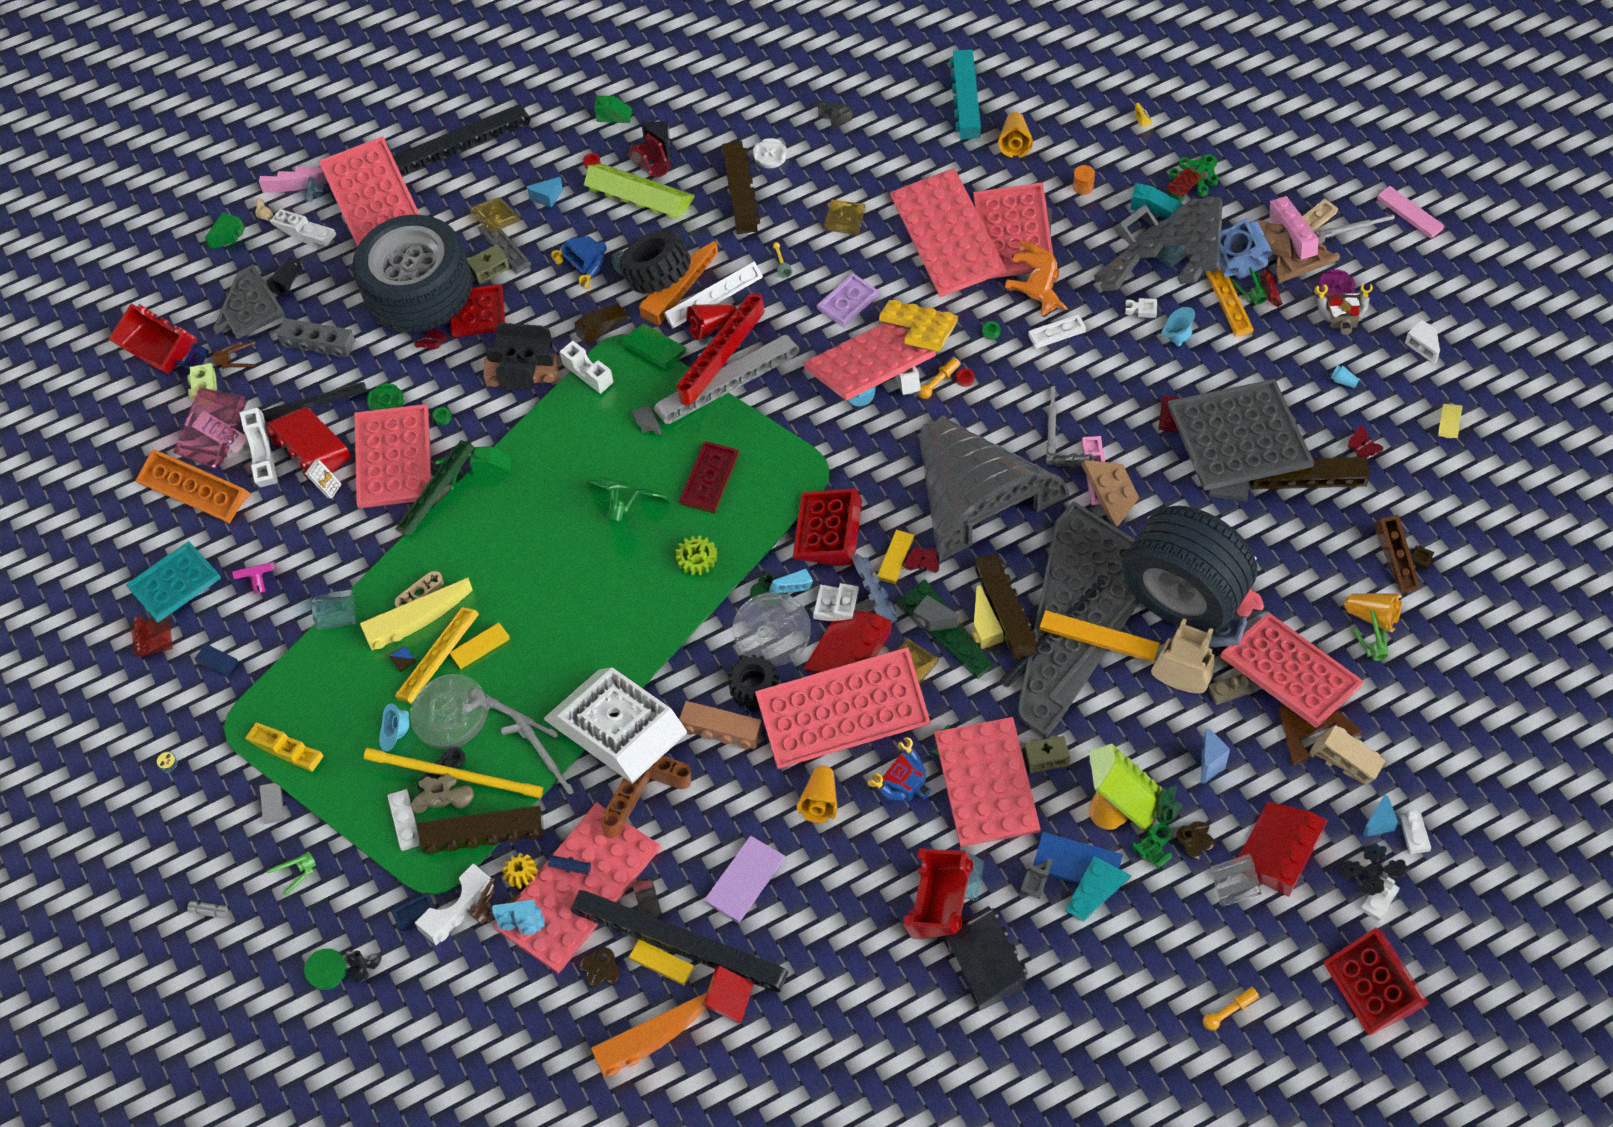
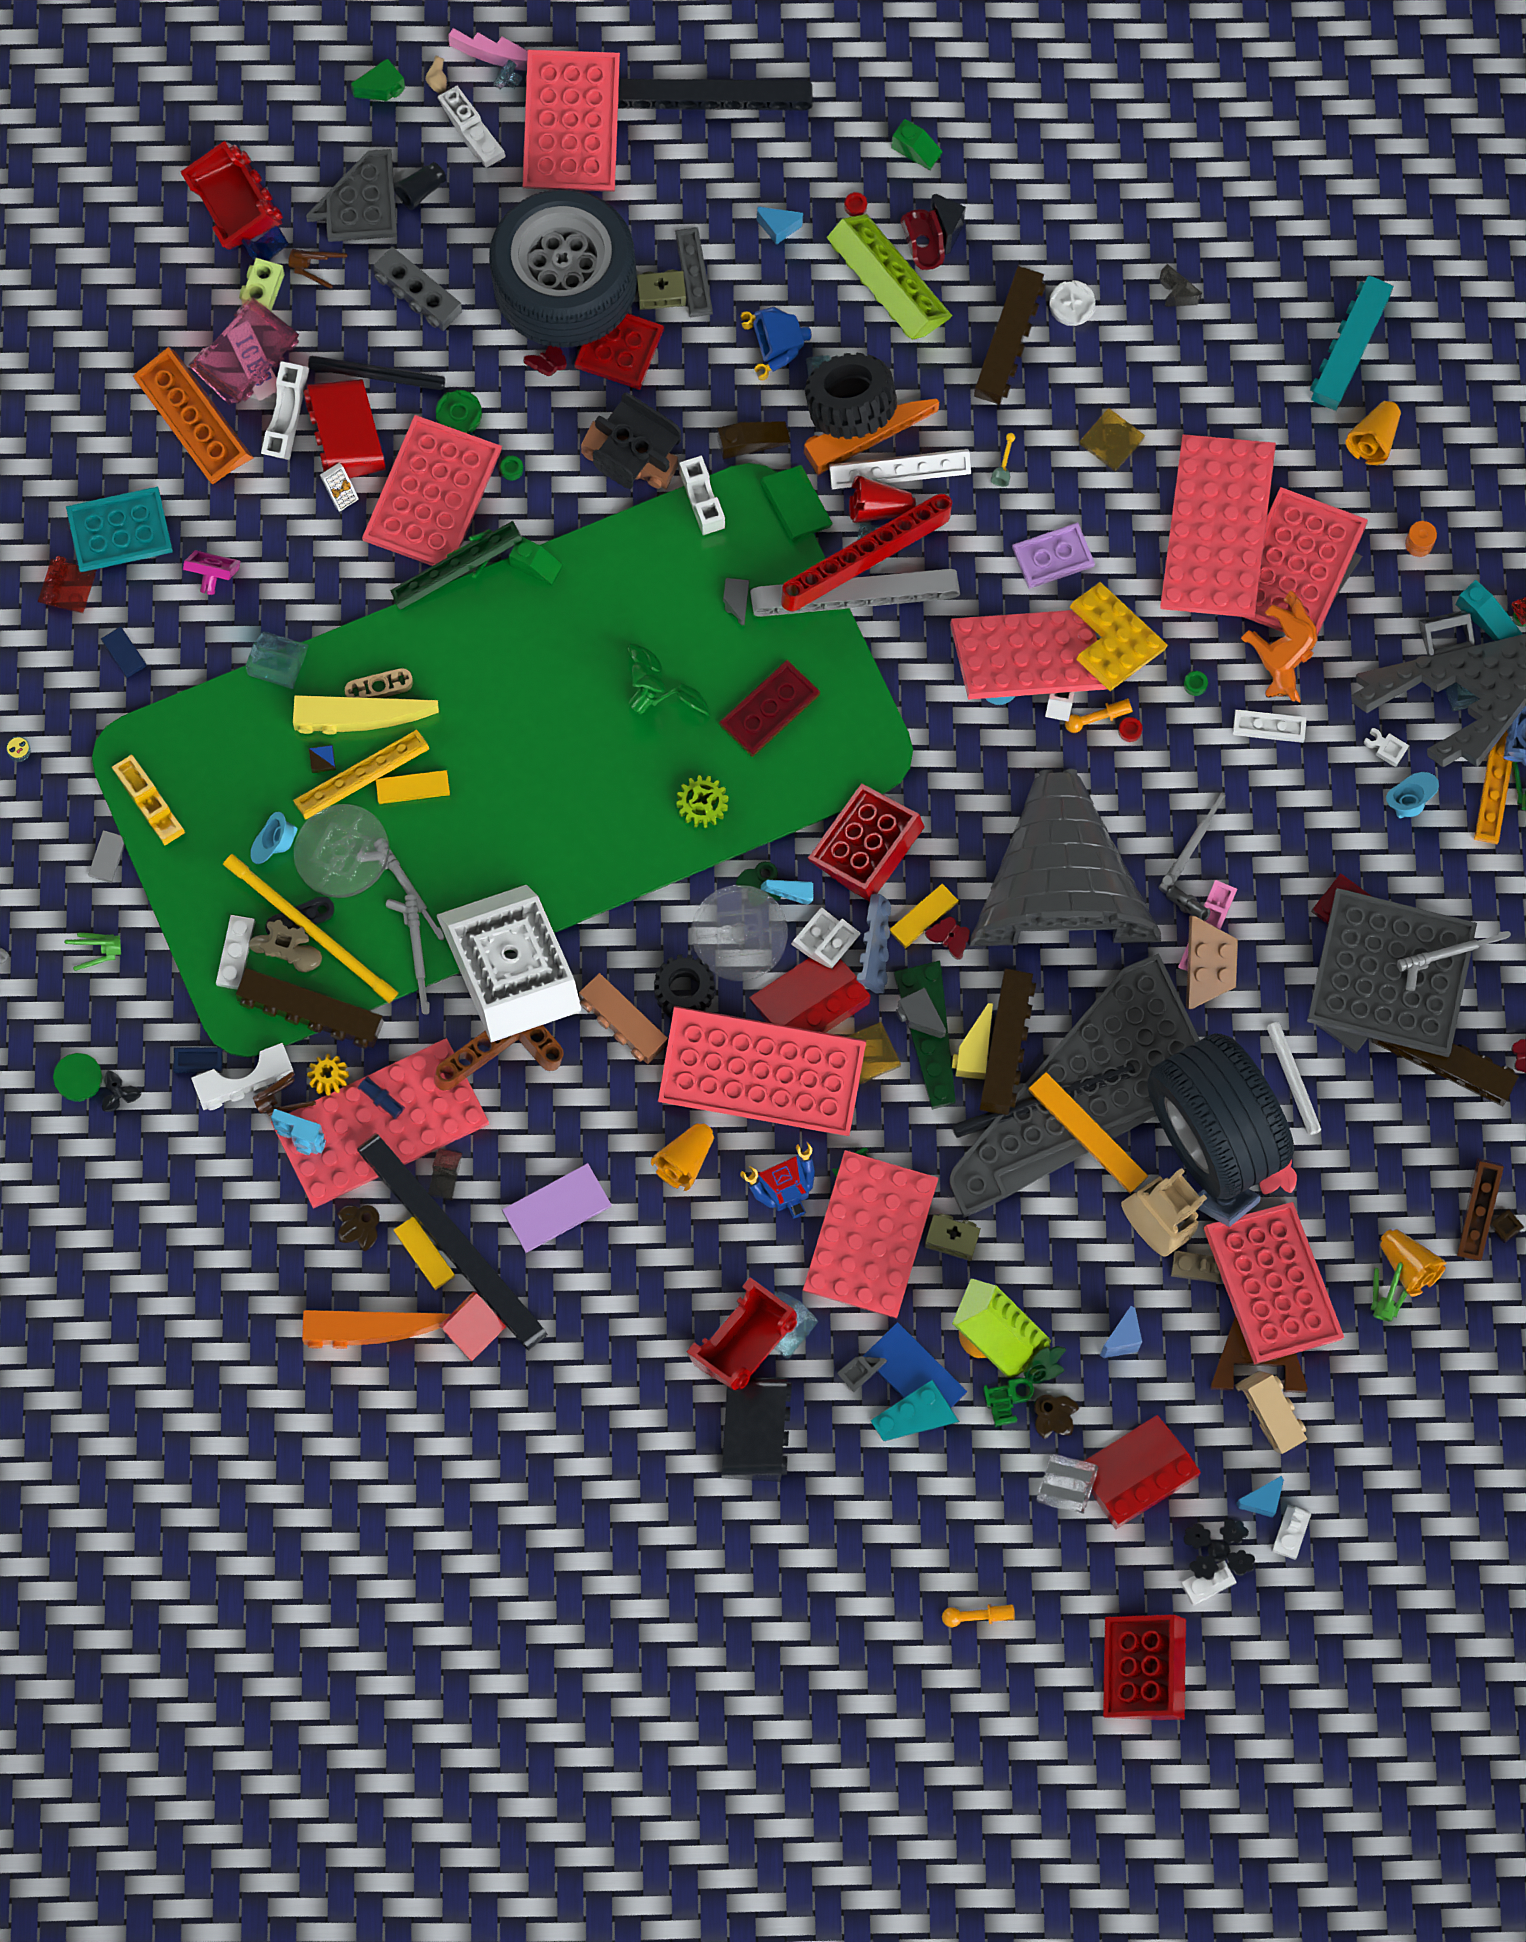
camera: 20 degrees right, 15 degrees up
clear yellow tile [471,197,520,232] -> none
none -> light grey piece [1397,931,1511,991]

